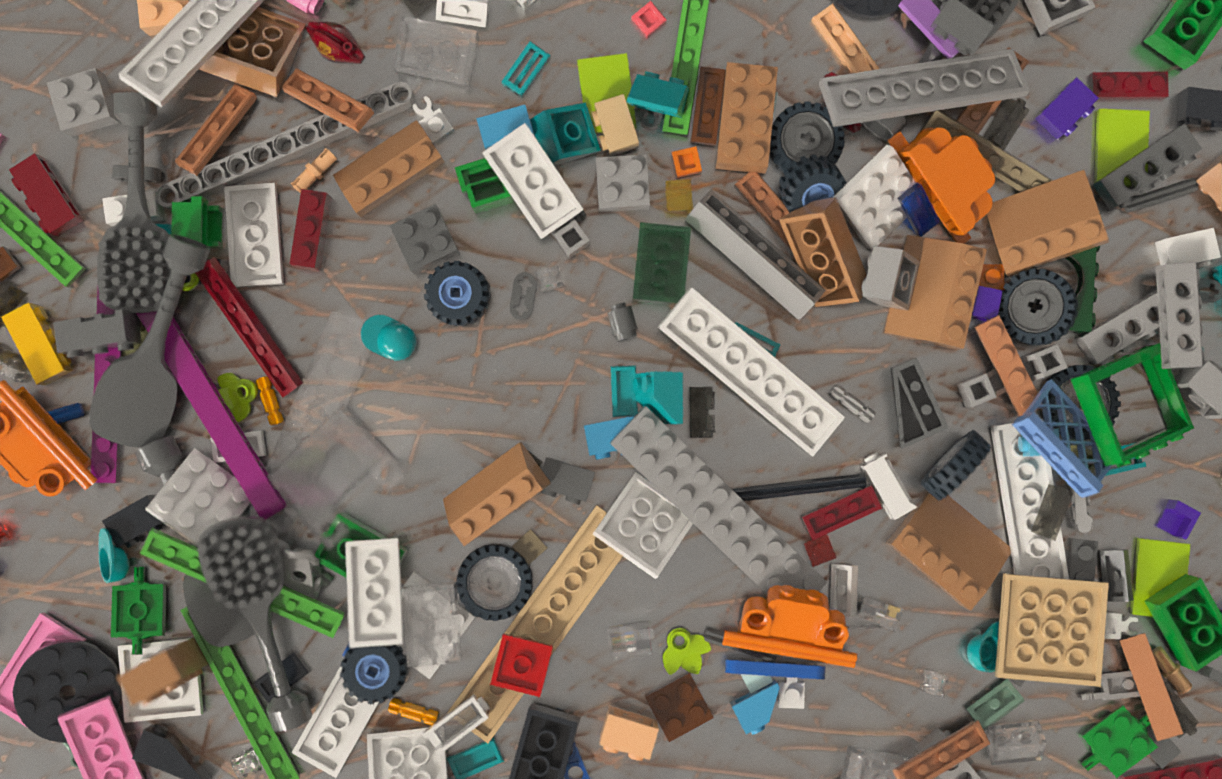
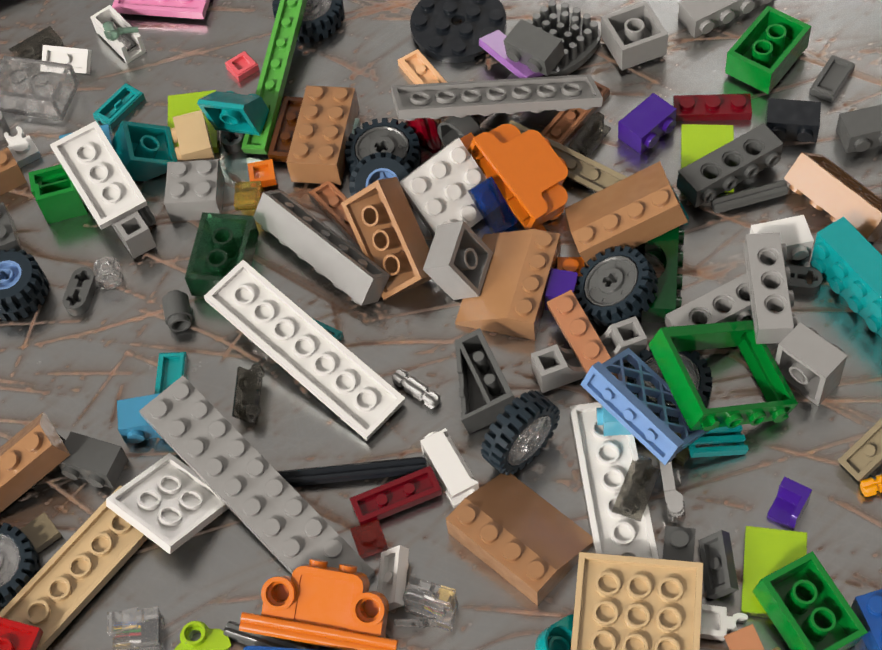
camera: 10 degrees right, 30 degrees down
teal slope [632,371,683,424] -> none

